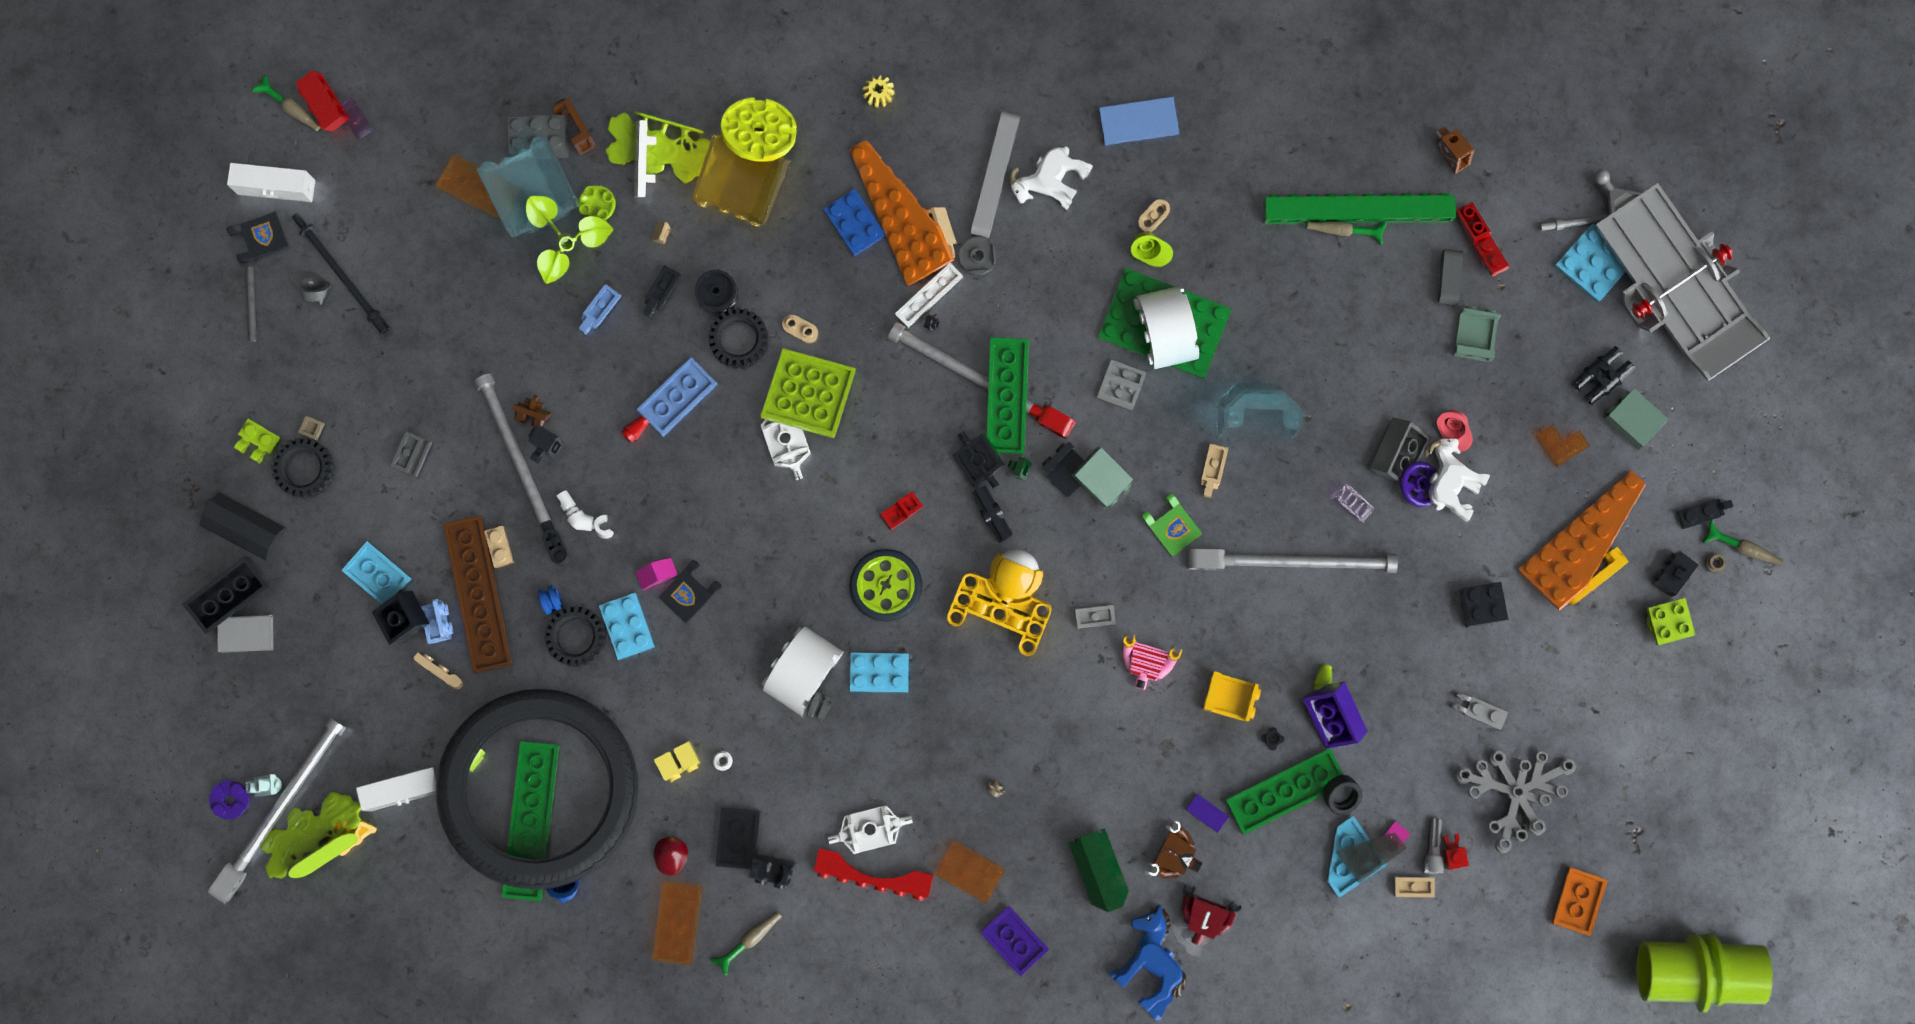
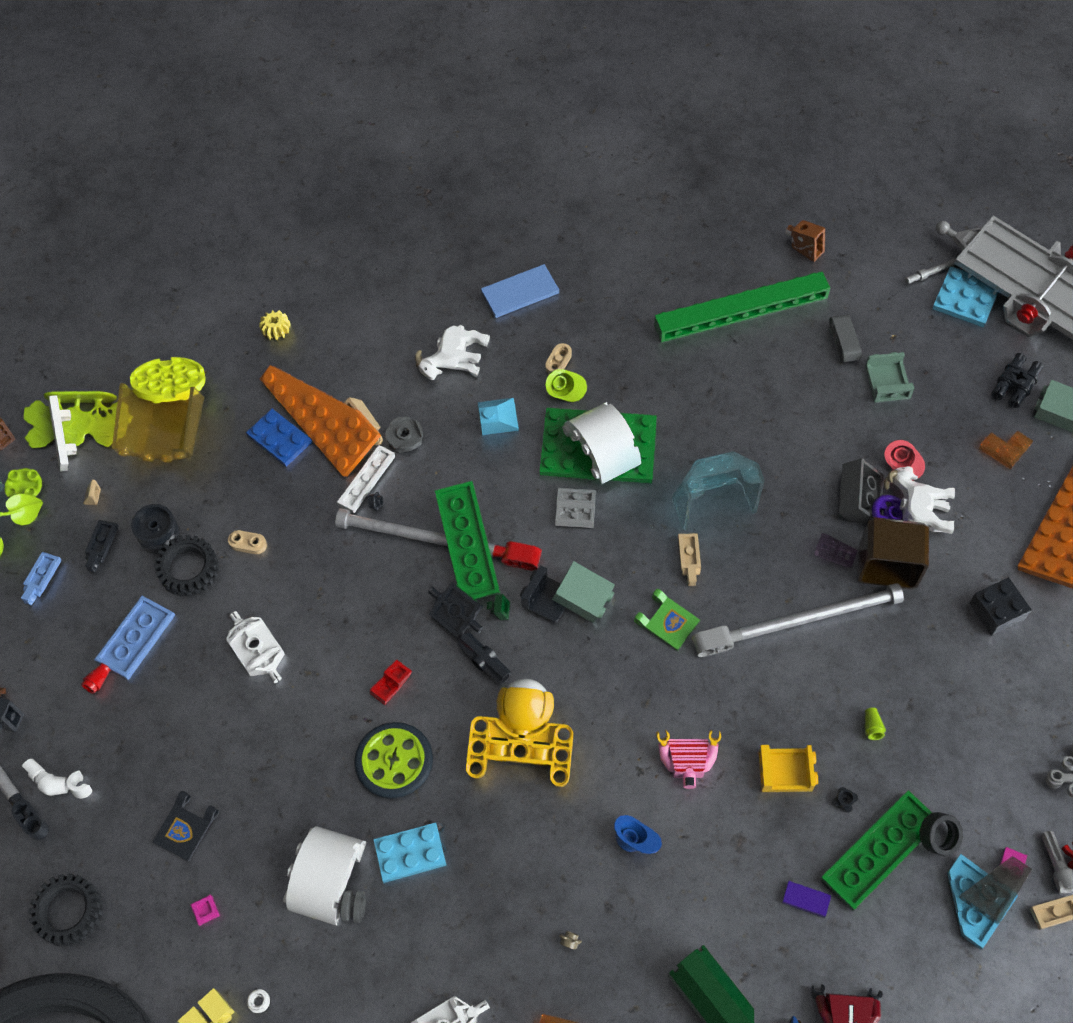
camera: 15 degrees left, 20 degrees down
blue wheel [538,585,562,615] -> none
medium azure plate [599,593,655,660] -> none
dark pink slope [635,558,678,590] -> none
lime plate [761,348,856,438] -> none
light grey beam [971,111,1021,238] -> none
light grey plate [1075,605,1116,629] -> none
reddish brown torso [1145,818,1203,879] -> none
dark purple slope [1303,681,1368,749] -> none
dark tan piece [1306,221,1387,245] -> none
light grey hinge [1451,692,1508,730] -> none
red slope [1456,202,1509,277] -> none
none -> dark pink tile [190,895,220,926]
none -> medium azure slope [477,398,519,435]
none -> blue piece [614,815,662,854]
none -> dark brown plate [858,517,929,589]

